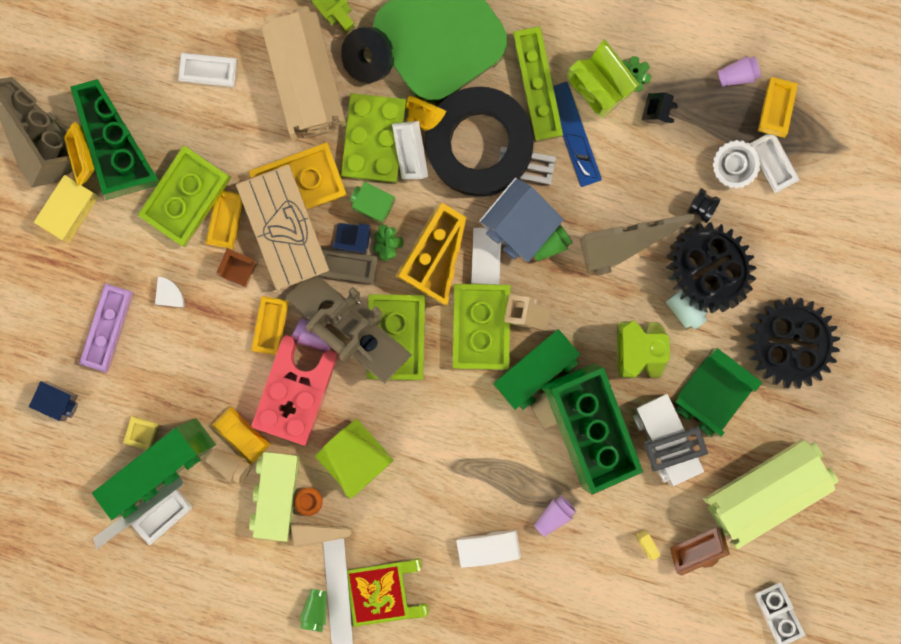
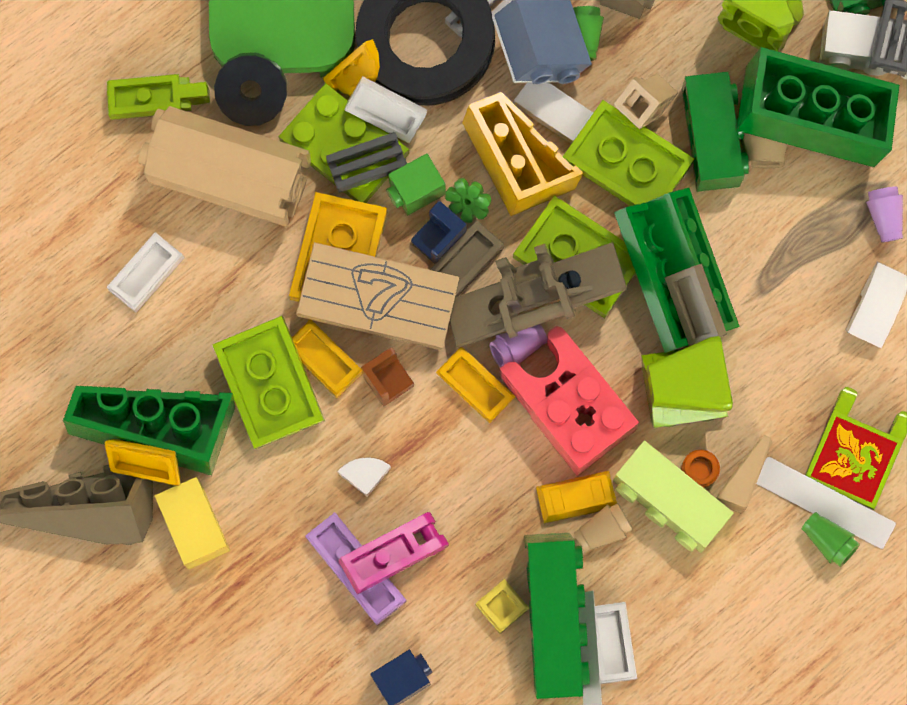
camera: 55 degrees left, 10 degrees down
none -> dark grey tile [326,132,407,193]
none -> plate [338,512,449,595]
none -> green slope [614,188,740,353]
none -> dark tan tile [665,264,727,346]

